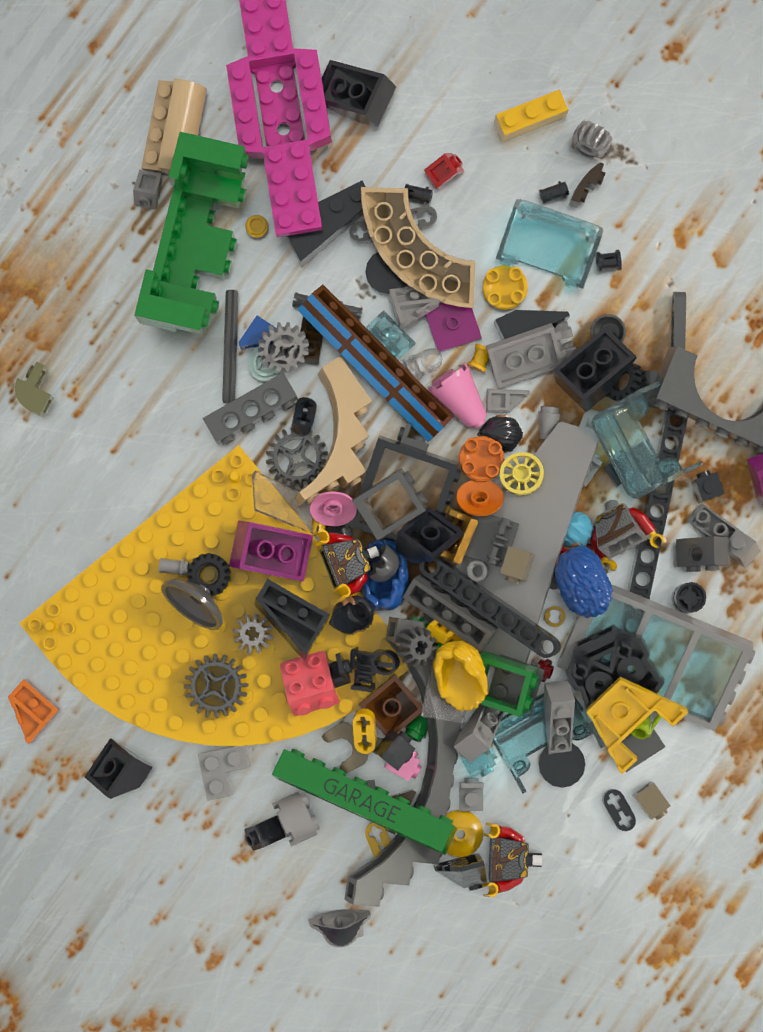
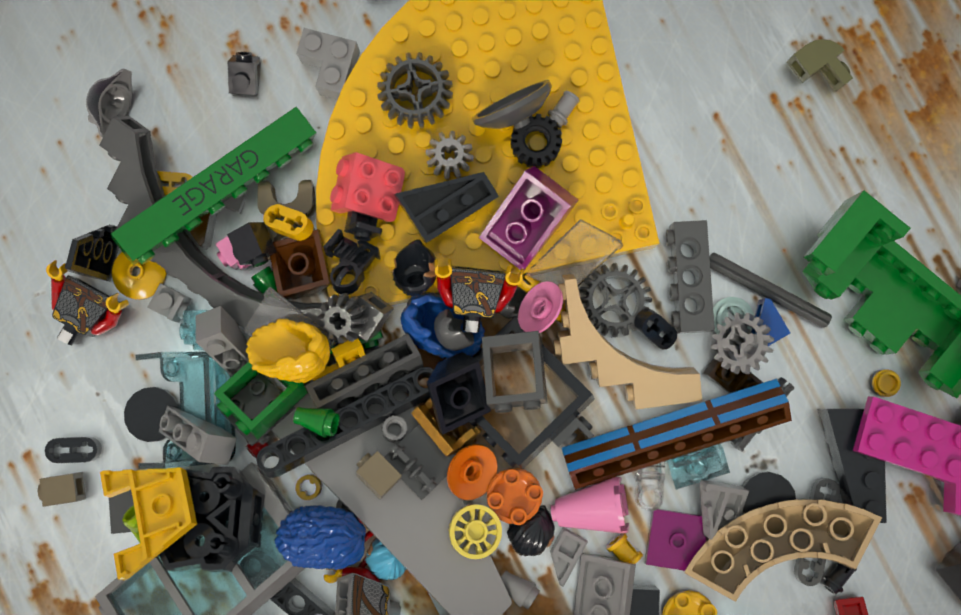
camera: 120 degrees right, 0 degrees up
light grey brick [272,792,320,847] -> none
none -> green cone [293,407,340,437]

